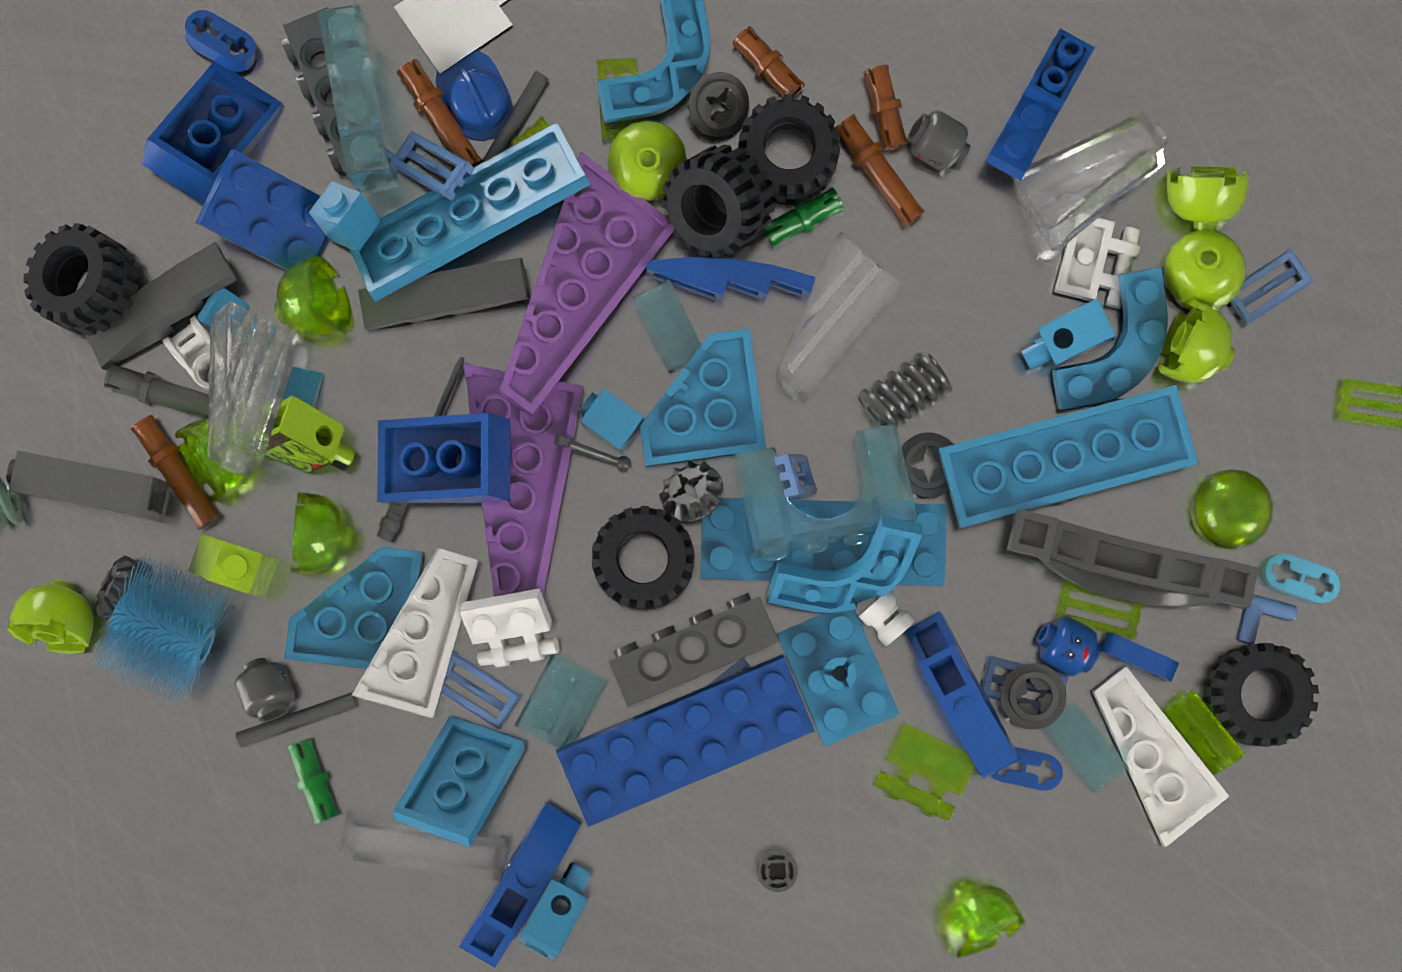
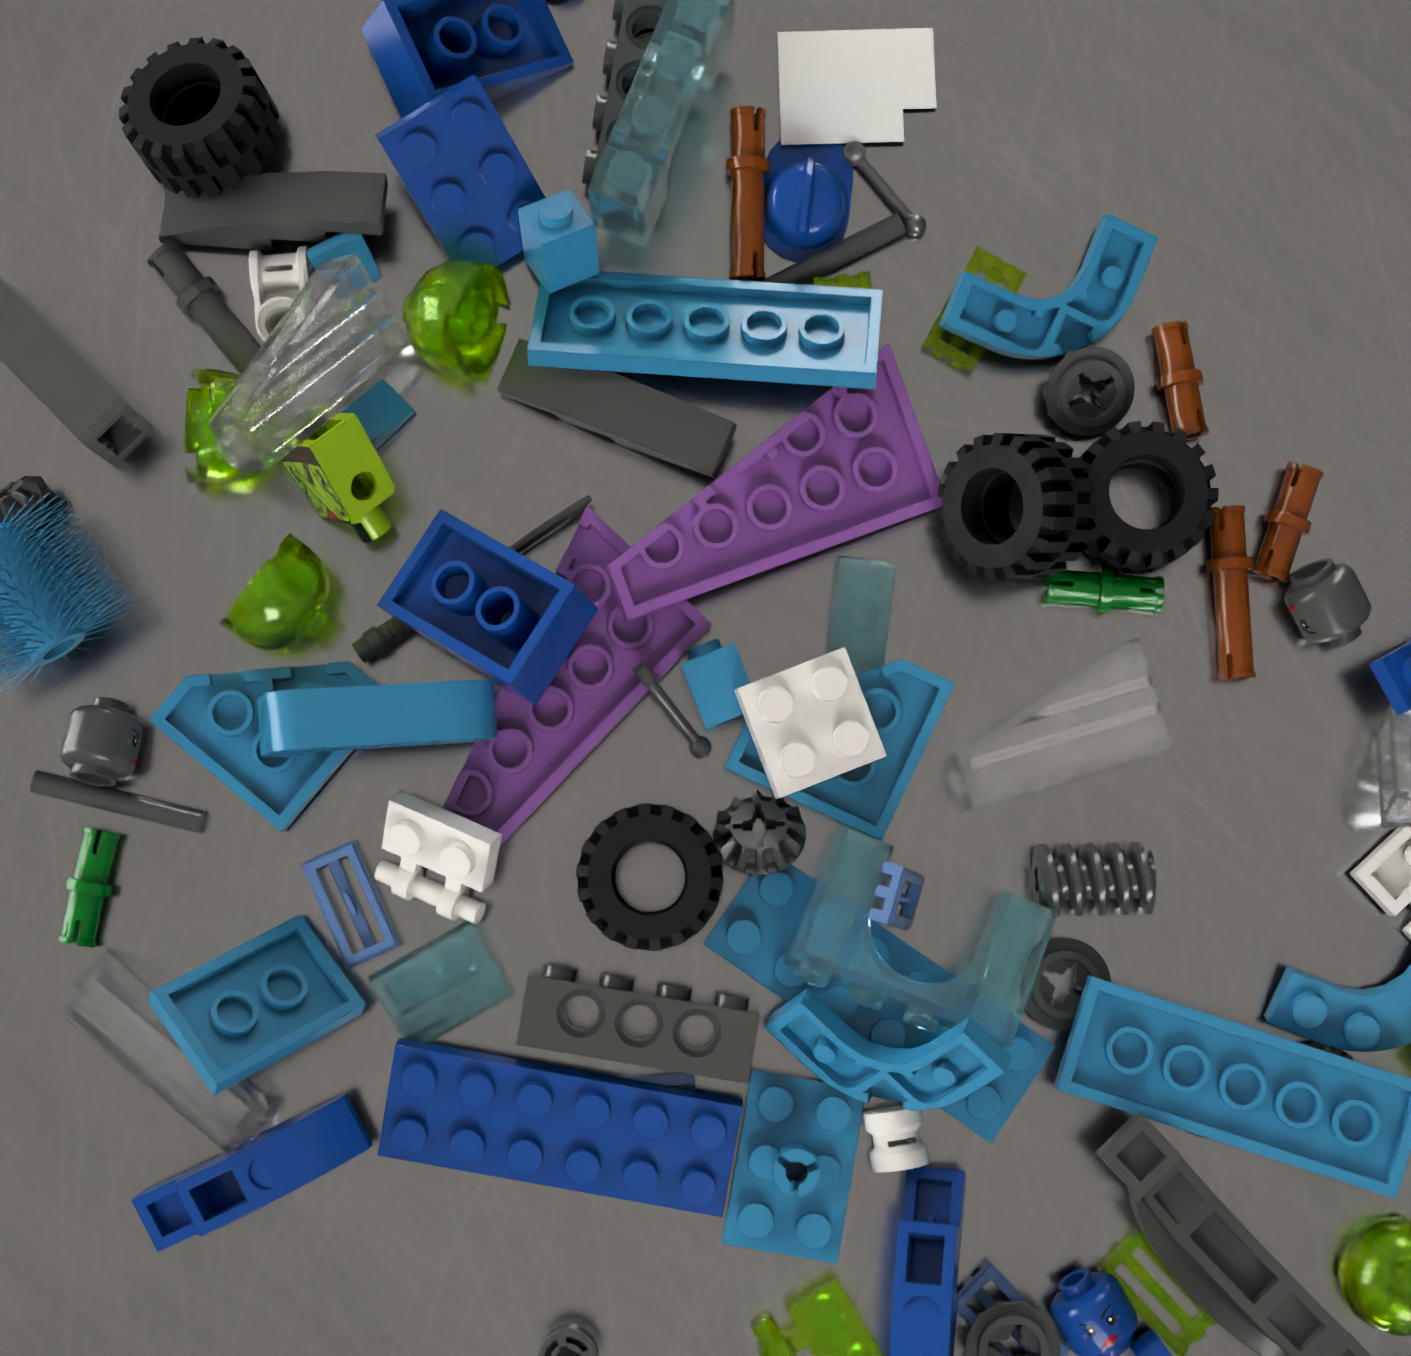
camera: 30 degrees right, 0 degrees up
dark orange pin [130,415,221,530] -> none
lime slope [188,533,279,598] -> none
white wing [351,548,478,718] -> none
medium blue tile [390,131,475,201] -> none
dark azure torso [518,863,592,961] -> none
lime cylinder [607,120,688,202] -> none
blue slope [646,257,816,301] -> none
dark azure torso [1020,298,1116,370] -> none
none -> dark azure beam [257,679,498,758]
none -> white plate [734,647,887,799]
none -> flat silver hinge [842,141,926,237]

